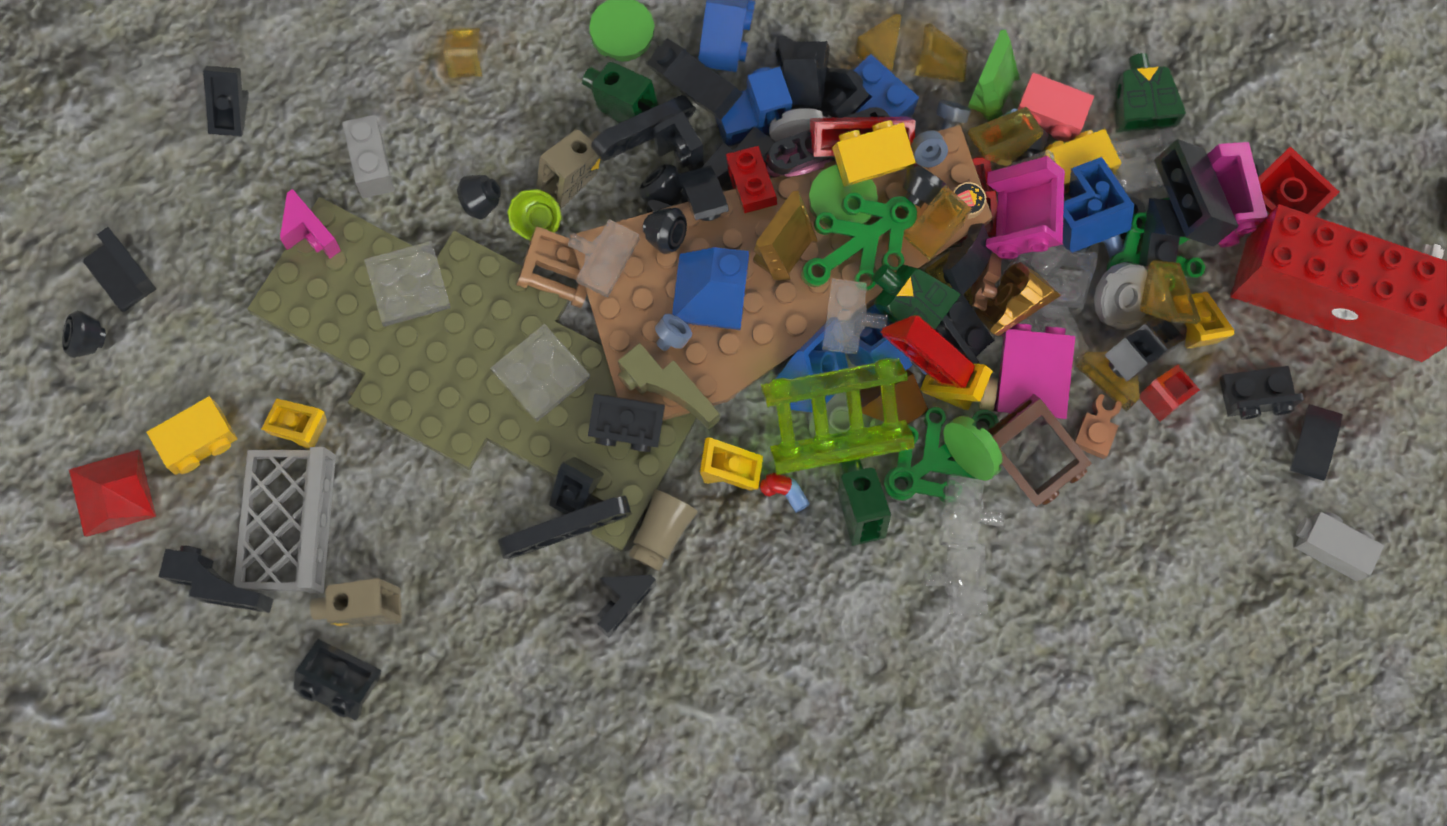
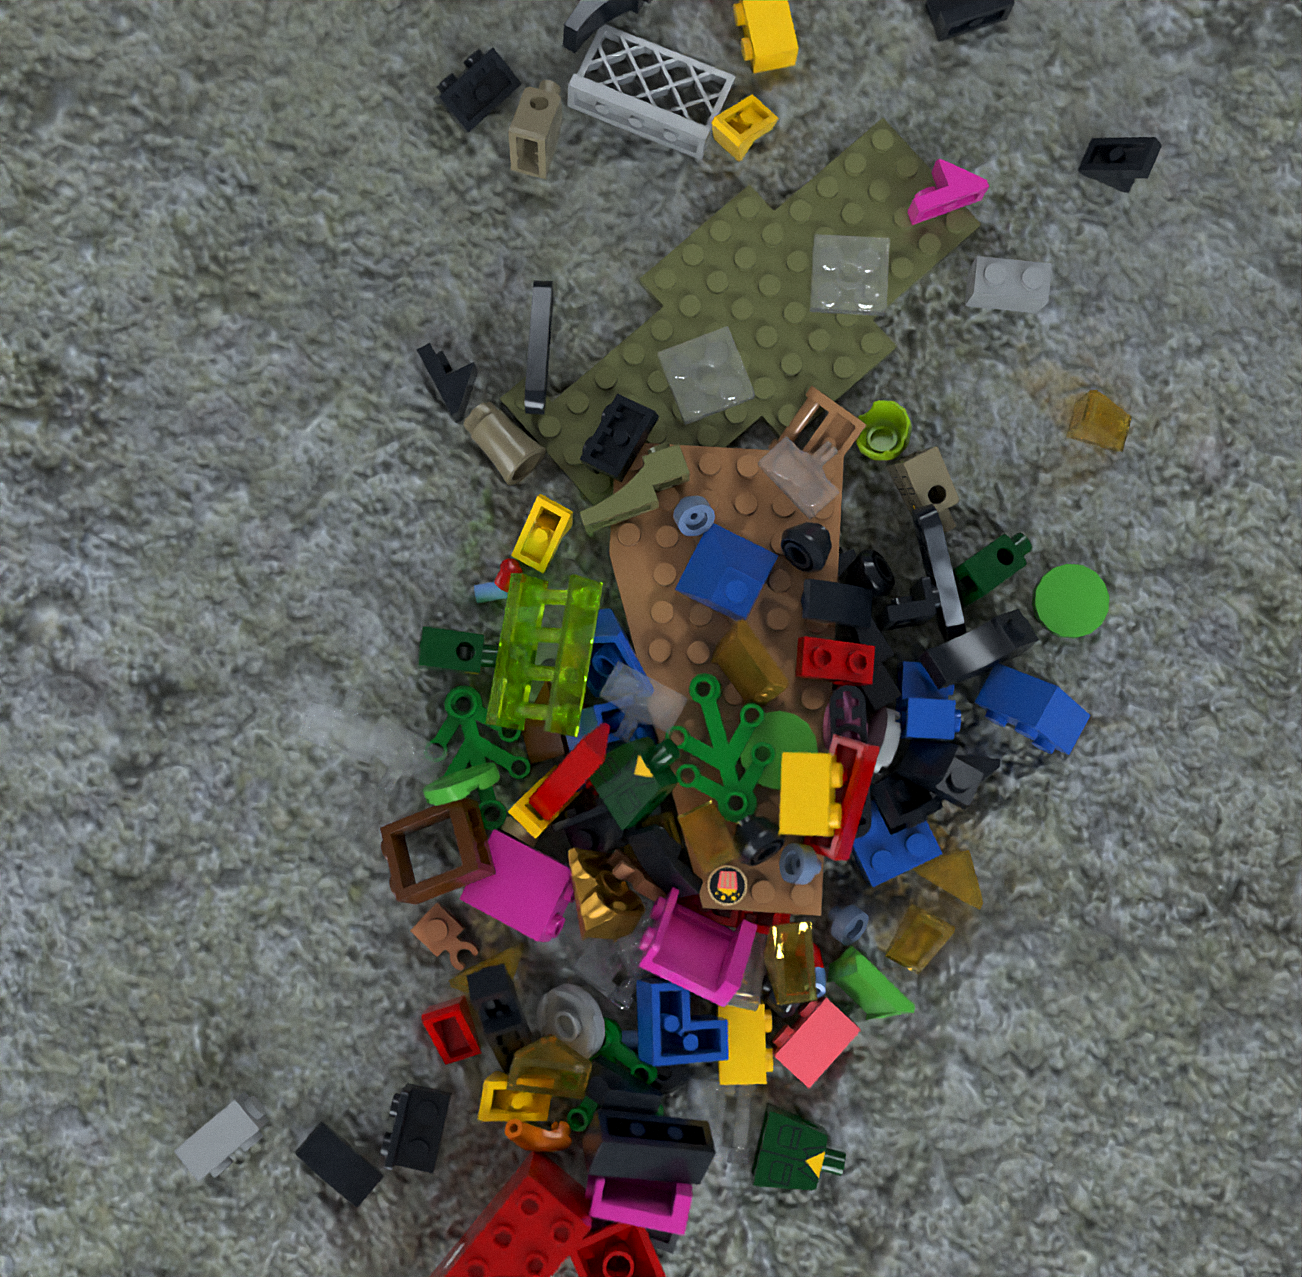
camera: 115 degrees right, 10 degrees up
black cone [457,175,501,220] -> none
black slope [549,457,604,515] -> none
none -> orange arm [505,1119,572,1152]

